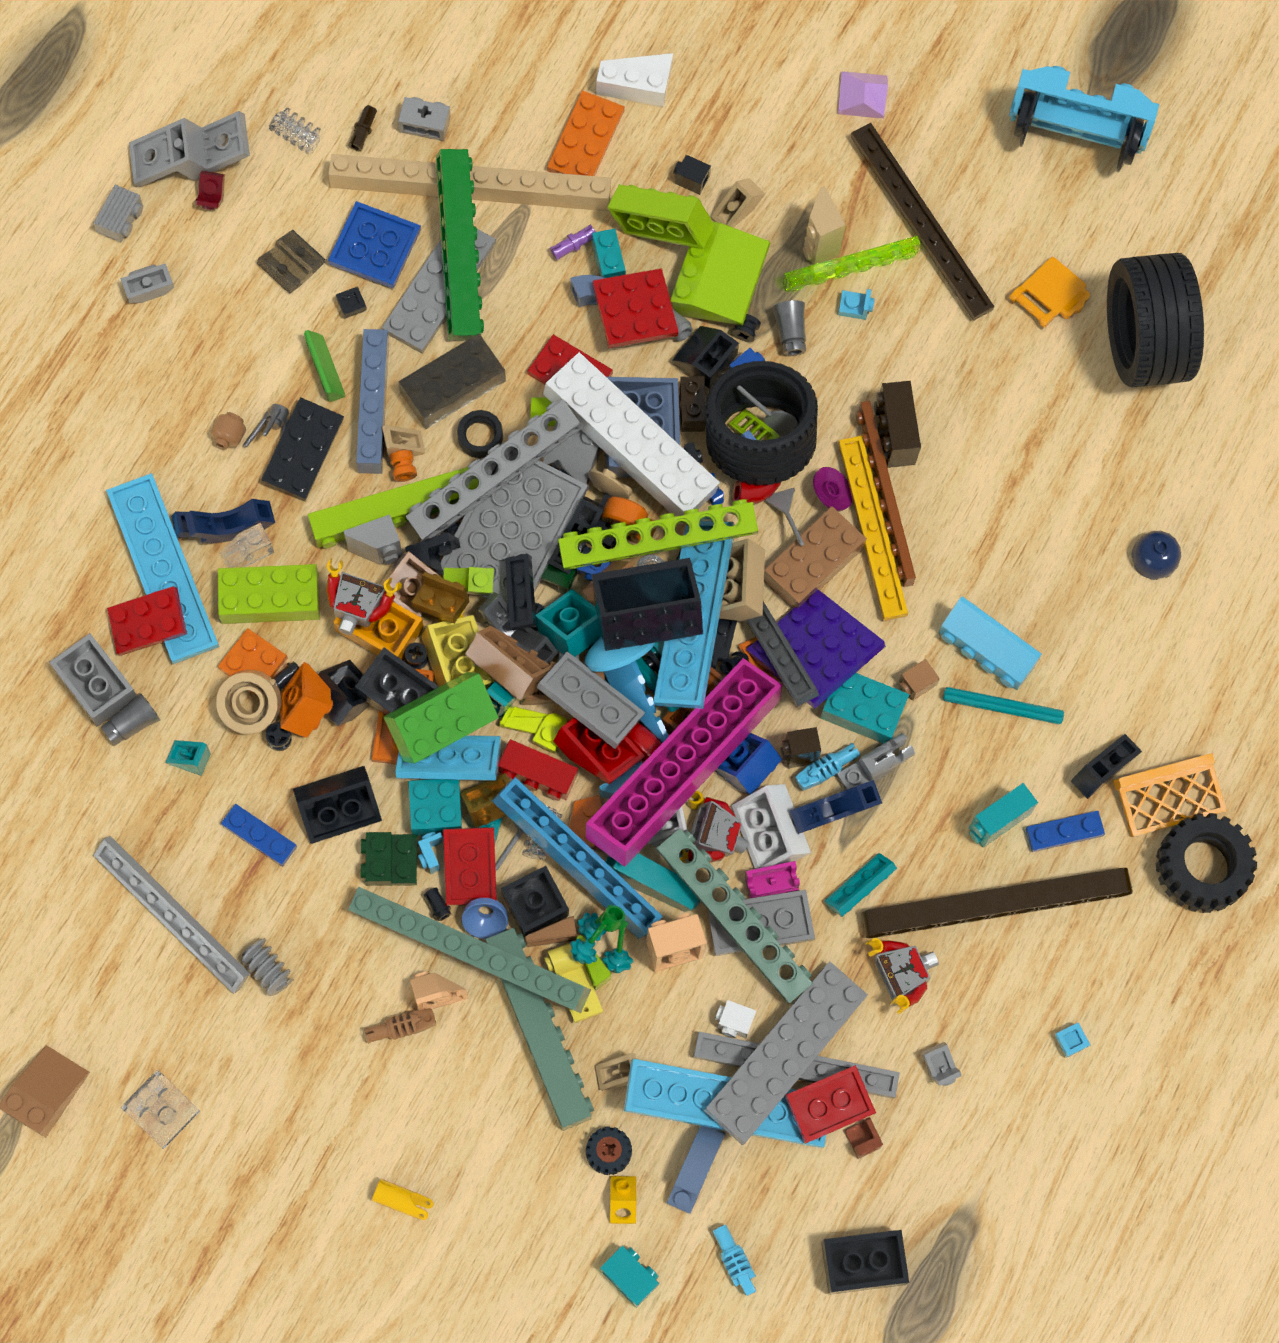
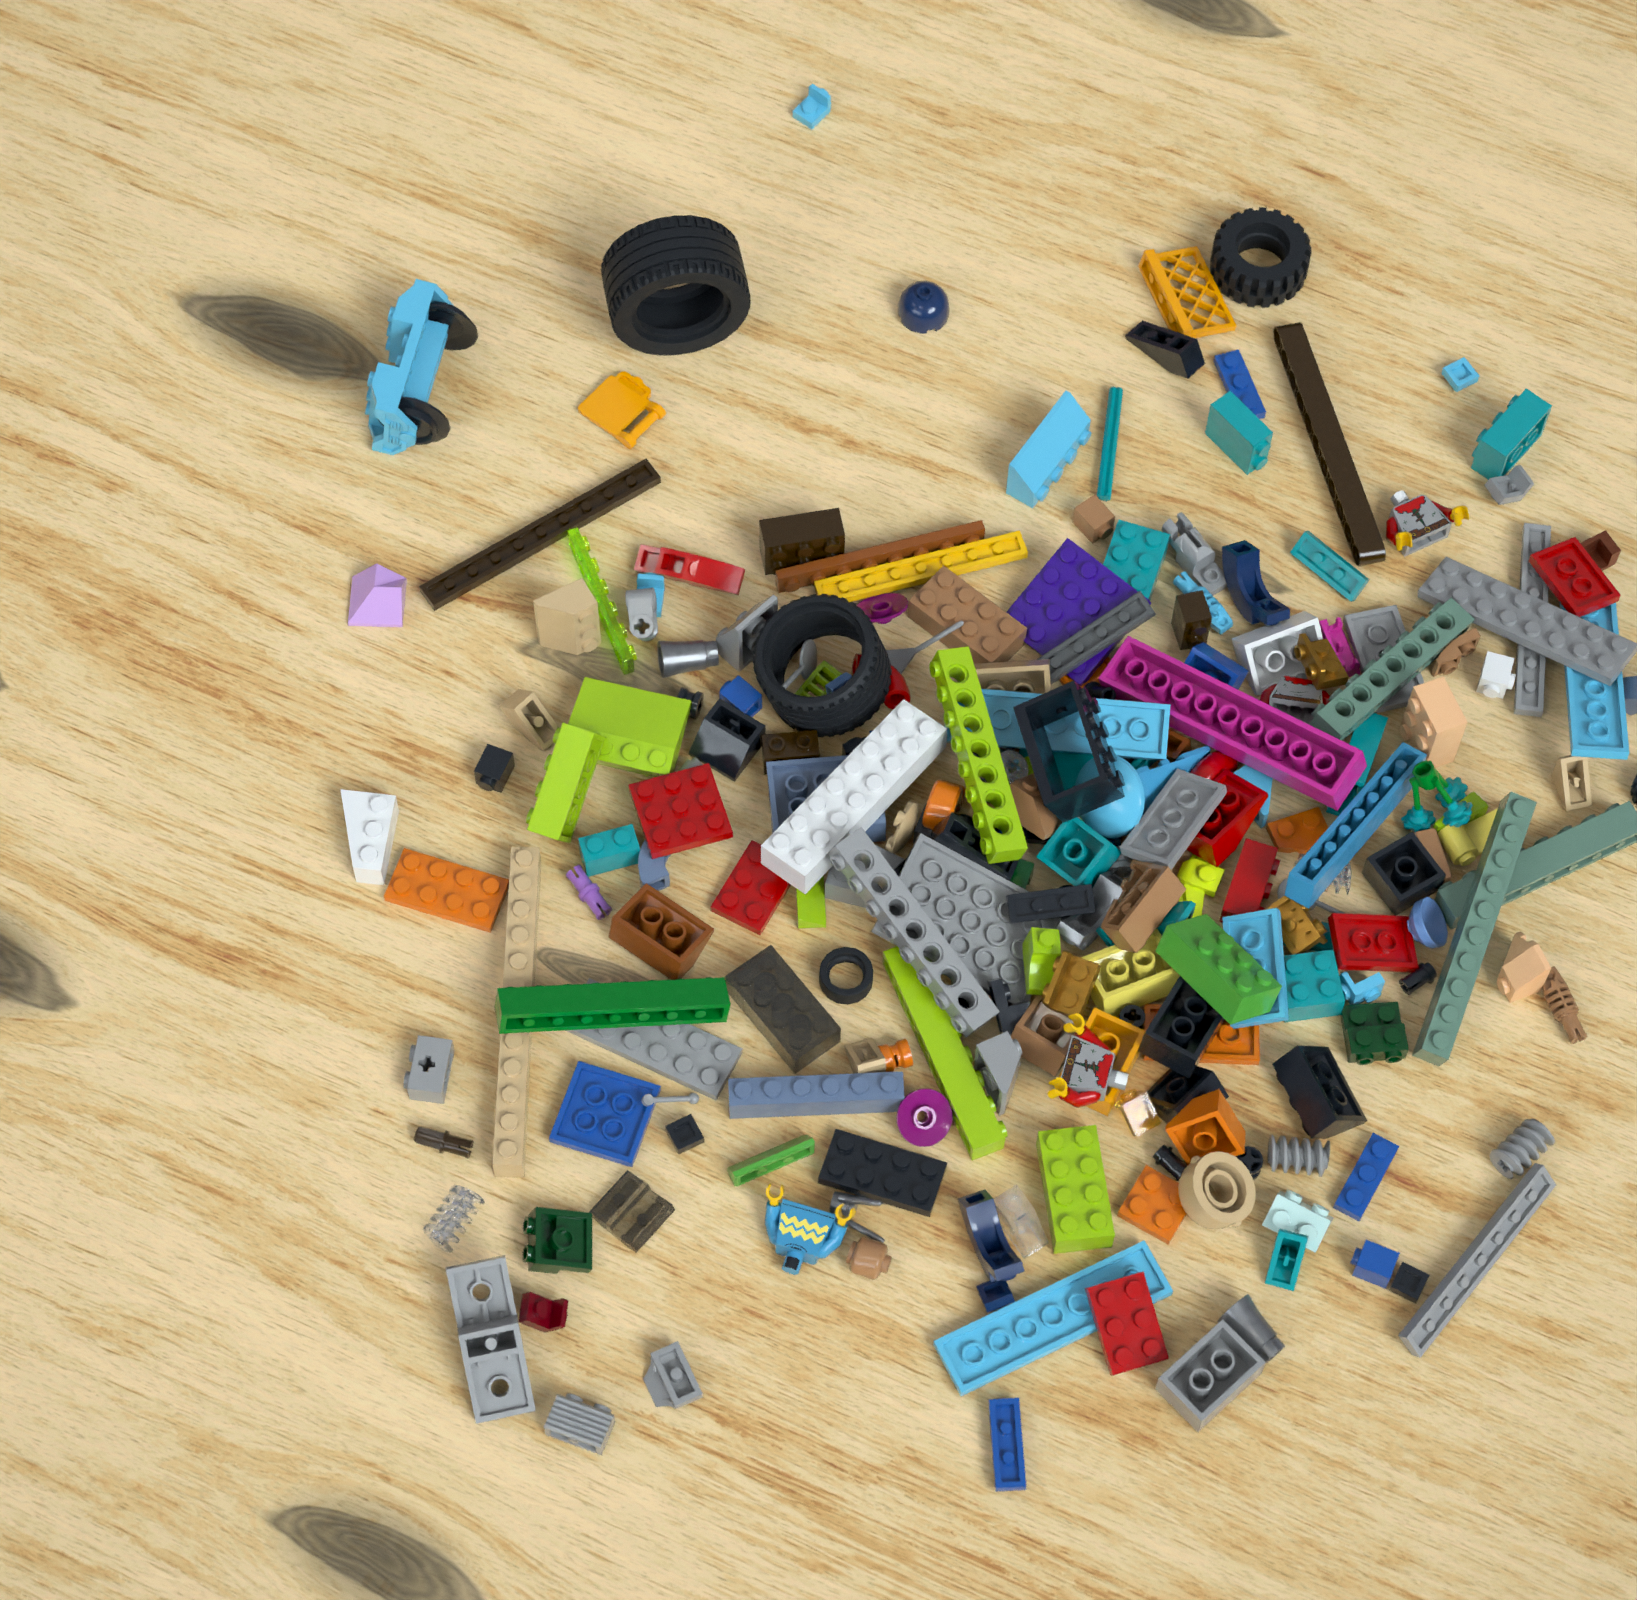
camera: 90 degrees left, 10 degrees down
none -> dark green plate [522,1207,592,1274]
none -> dark orange slope [608,883,714,980]
none -> light grey piece [625,587,658,641]
none -> red slope [634,544,746,595]
none -> light grey hinge [641,1093,699,1106]
none -> light grey slope [716,595,778,672]
none -> dark azure torso [765,1183,856,1275]
none -> magenta dish [896,1088,952,1147]
none -> blue plate [988,1398,1026,1492]
none -> clear yellow bracket [1114,1089,1162,1137]
none -> light aqua bracket [1262,1189,1333,1252]
none -> light grey piece [1267,1134,1330,1177]
none -> pearl gold bracket [1294,633,1349,690]
none -> blue brick [1350,1240,1400,1289]
none -> black plate [1389,1261,1429,1304]
none -> medium nougat slope [1431,627,1481,677]
none -> teal brick [1471,389,1552,480]

